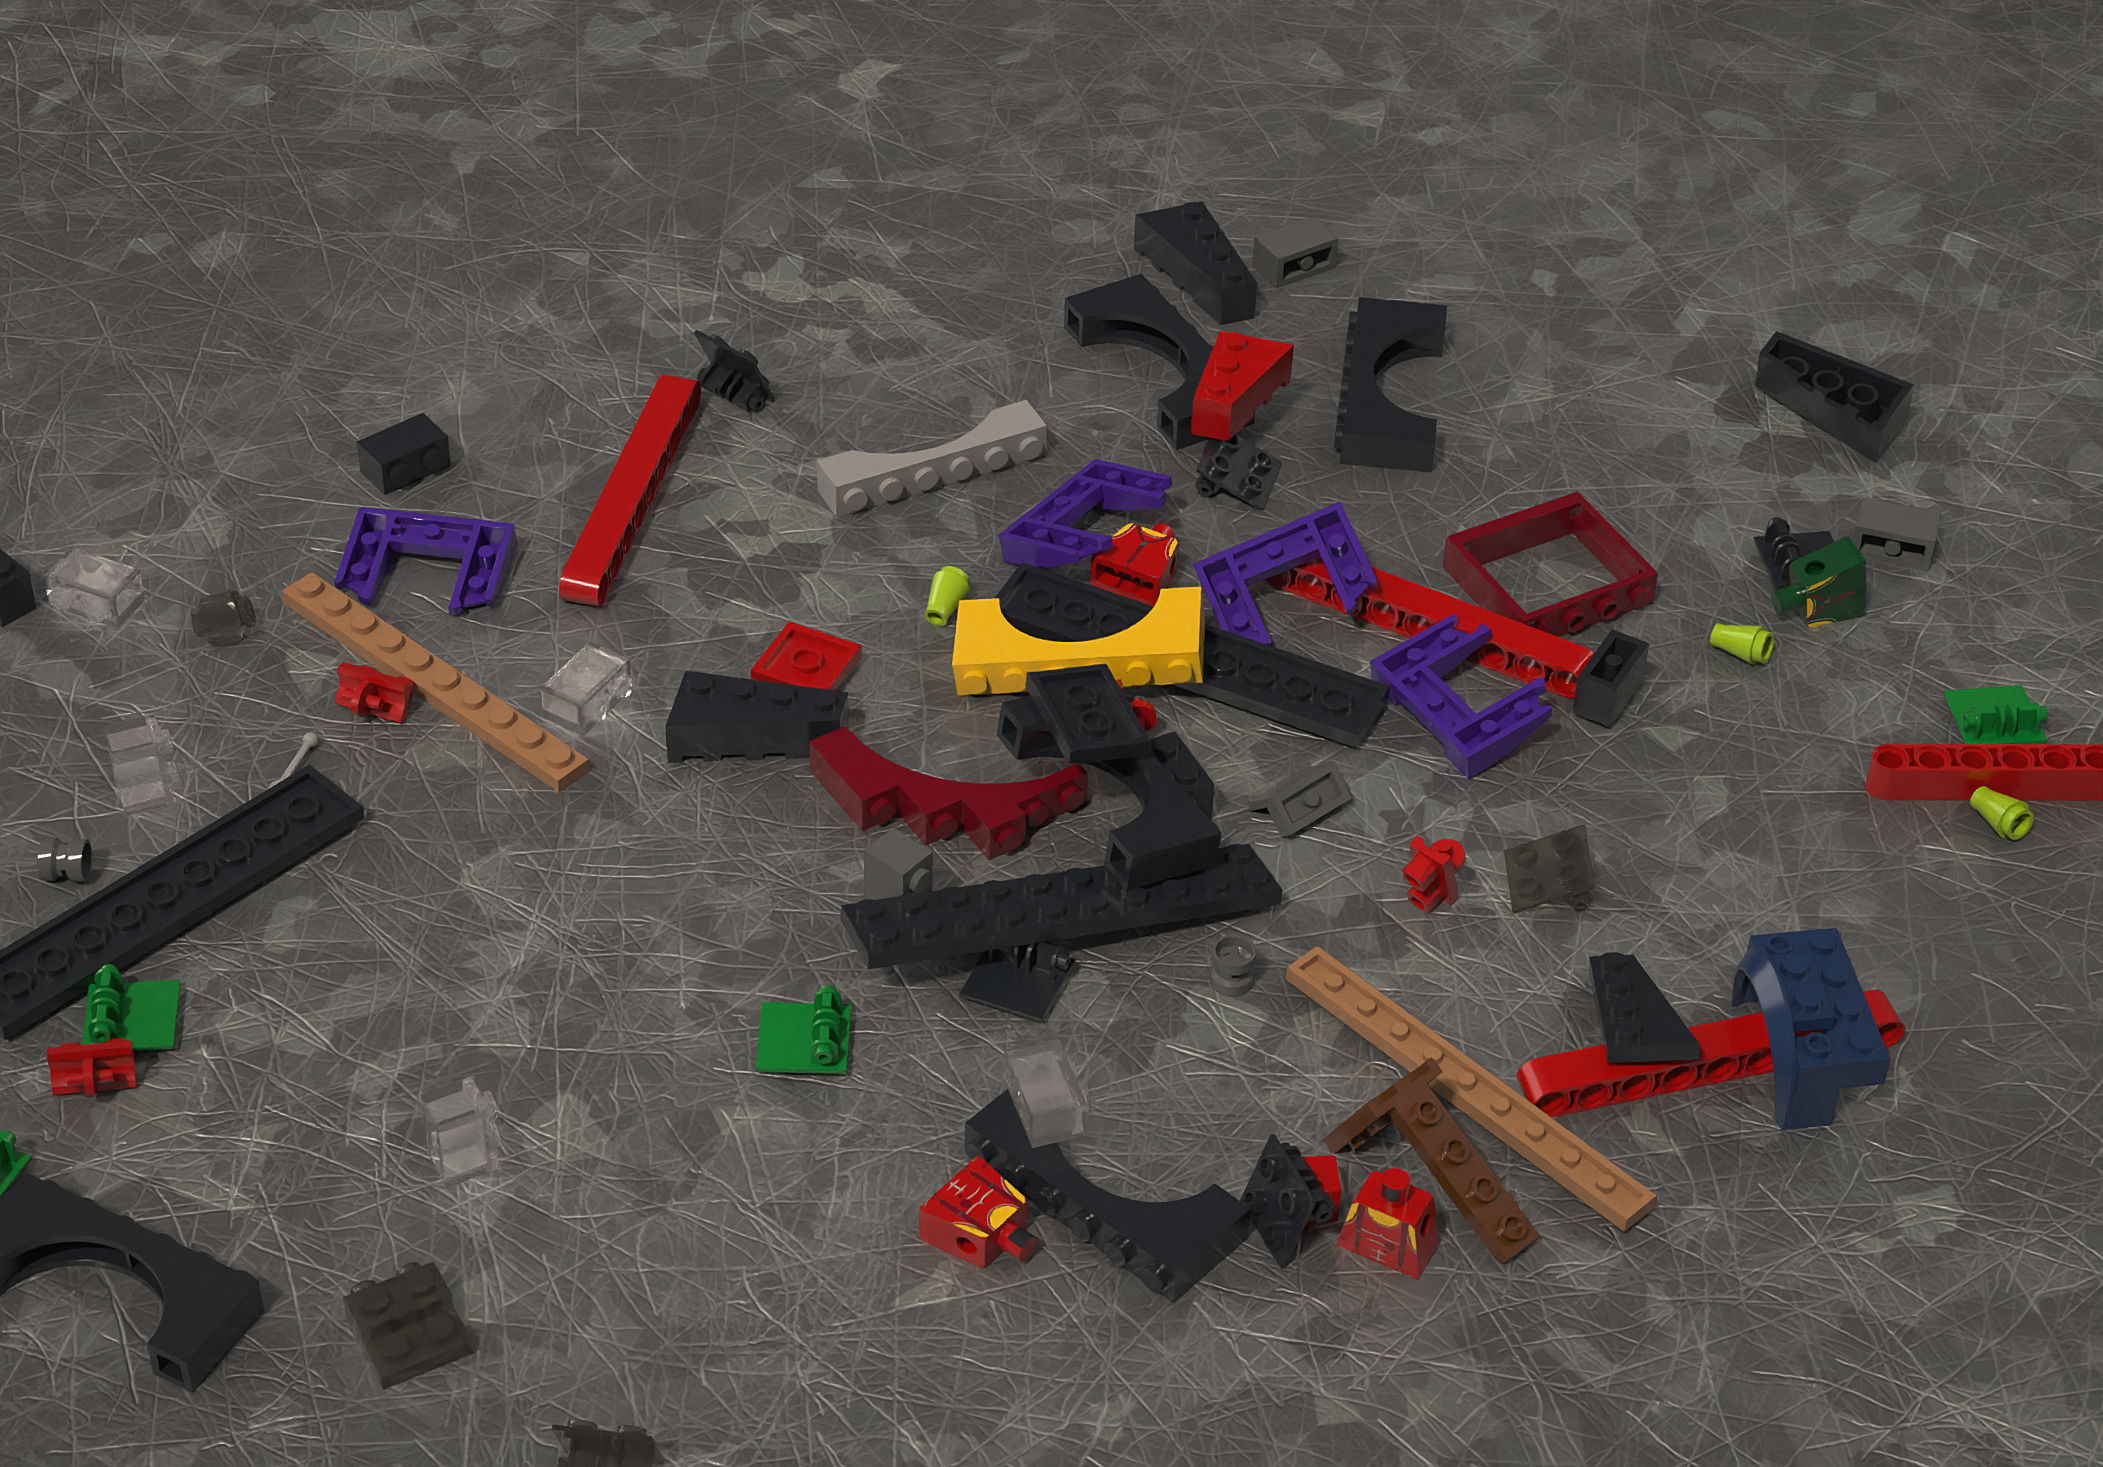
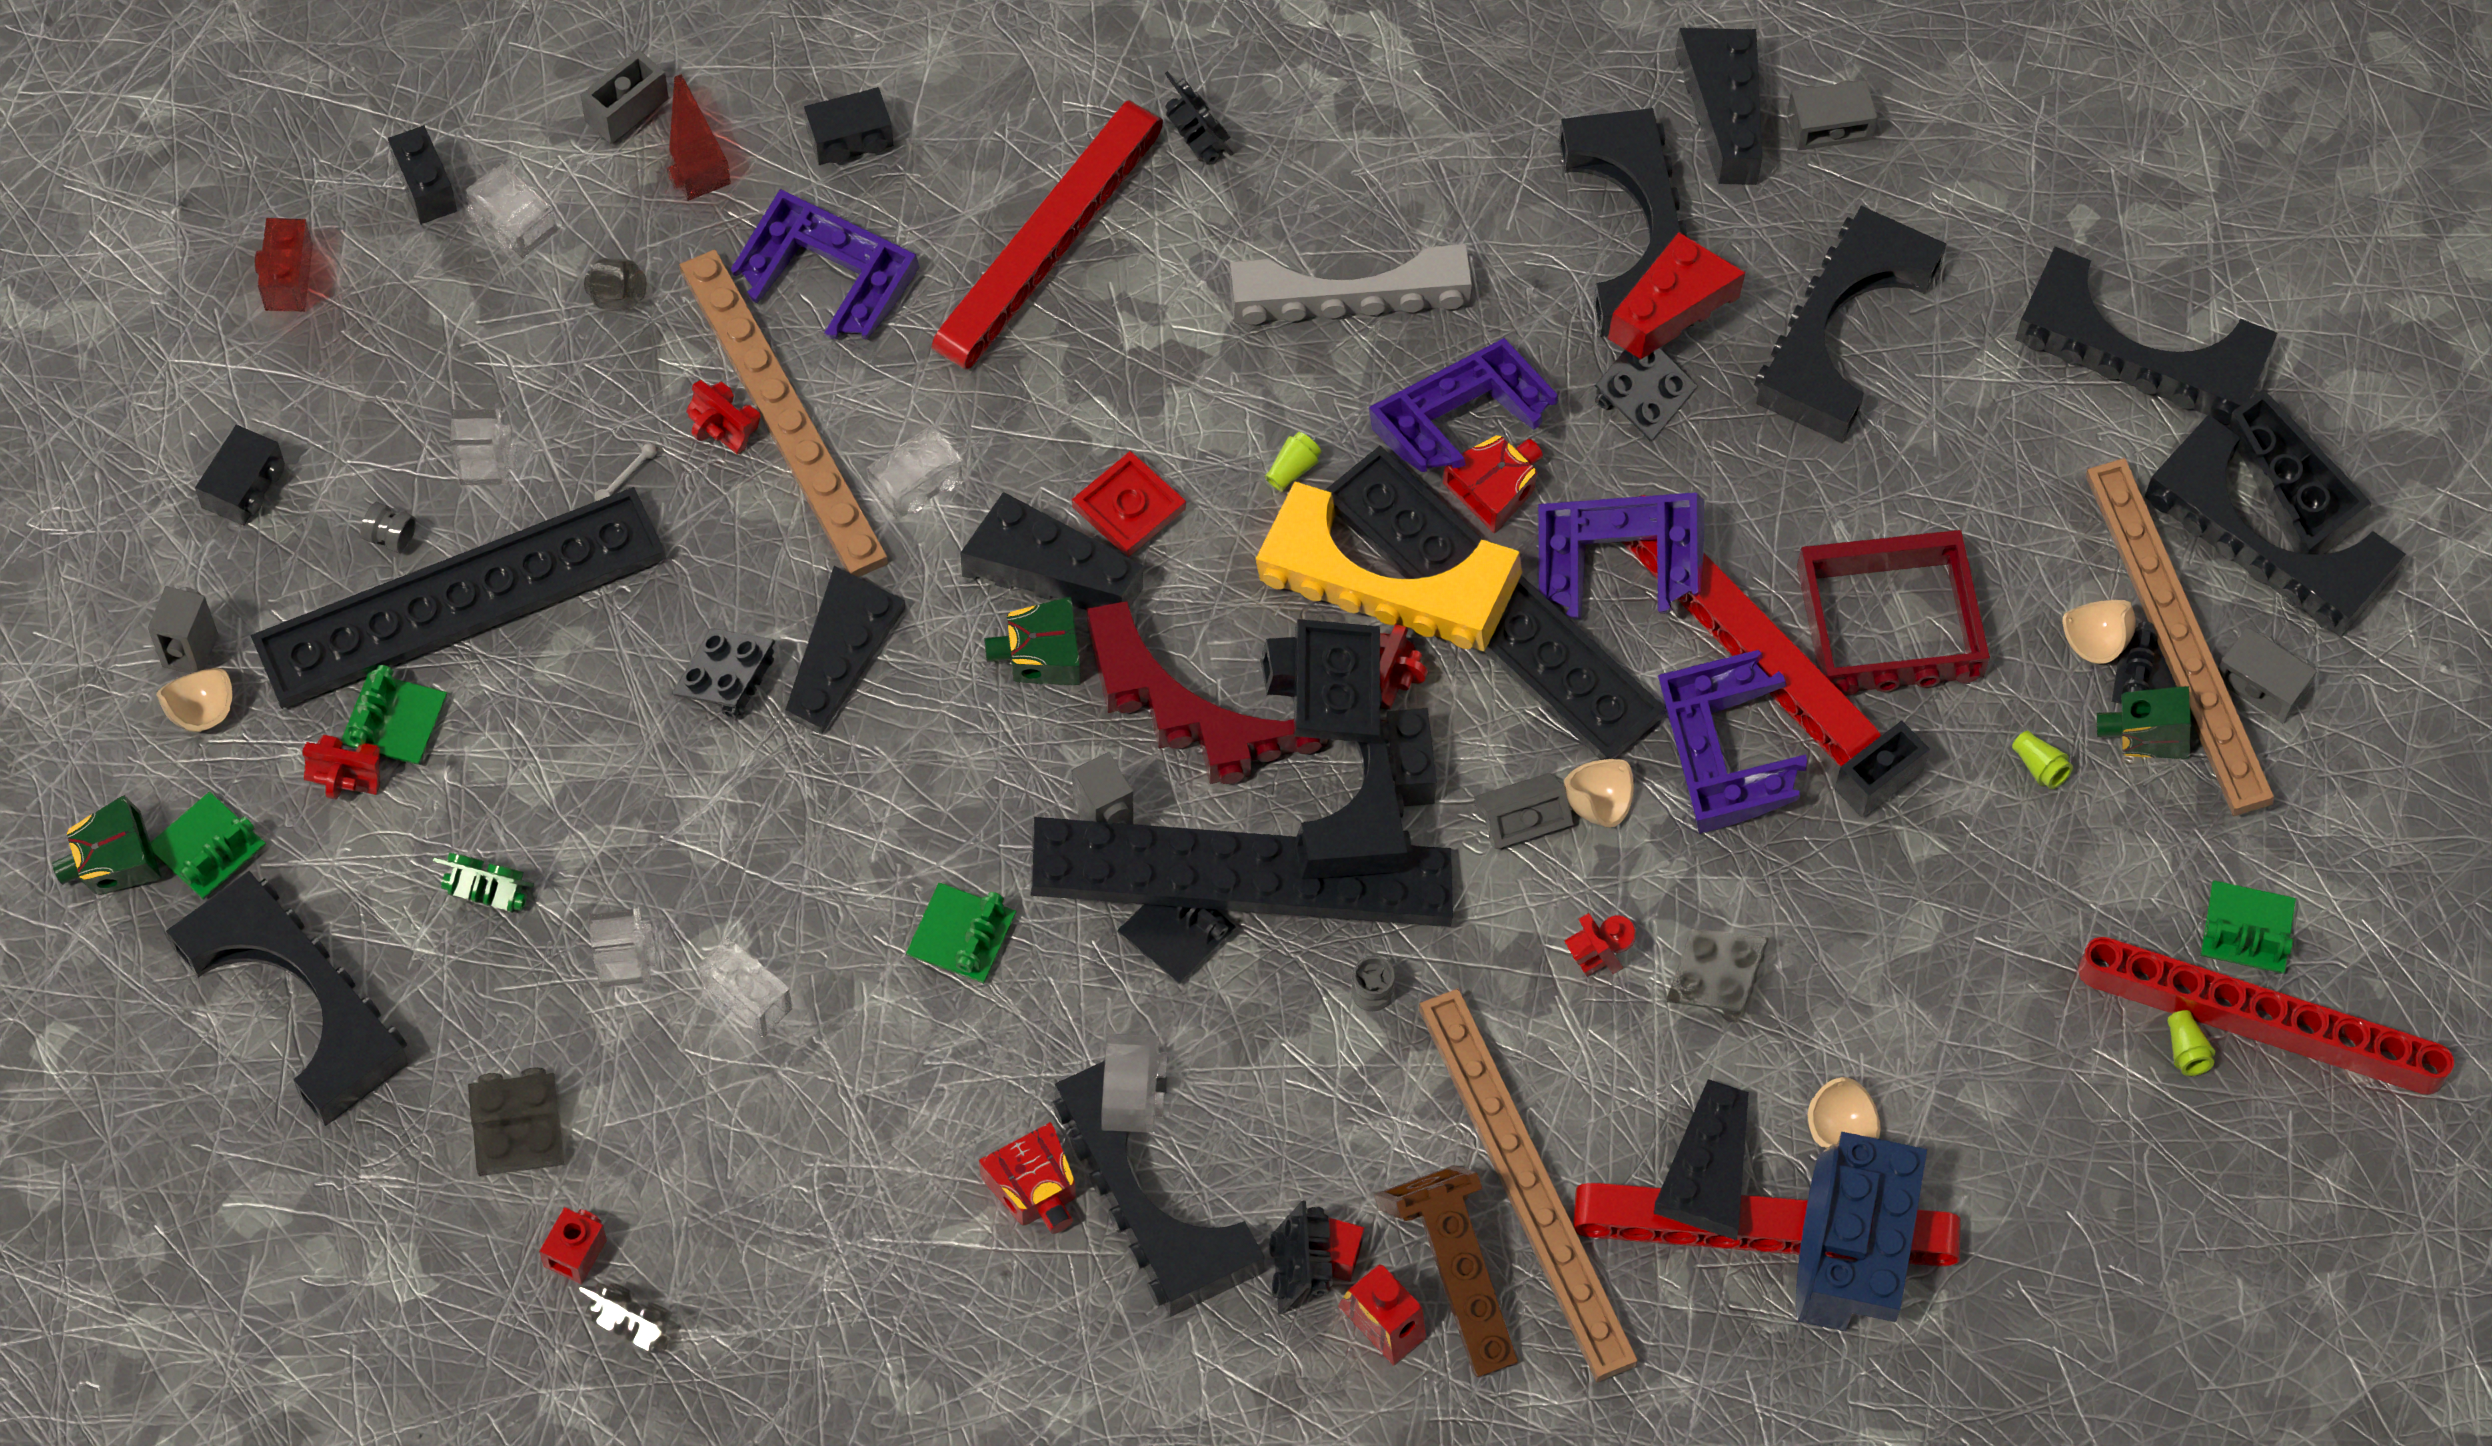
camera: 20 degrees right, 20 degrees up
none -> green hinge [433,852,534,913]
none -> red brick [539,1207,607,1285]
none -> dark grey brick [580,49,669,144]
none -> clear red slope [667,74,731,201]
none -> black hinge [672,628,775,719]
none -> clear brick [698,936,793,1038]
none -> black wing [785,566,905,735]
none -> dark green torso [984,597,1080,685]
none -> tan helmet [1564,759,1634,828]
none -> tan helmet [1807,1077,1880,1148]
none -> black arch [2015,246,2278,424]
none -> tan helmet [2063,600,2136,664]
none -> medium nougat plate [2086,458,2274,817]
none -> black arch [2144,414,2406,637]

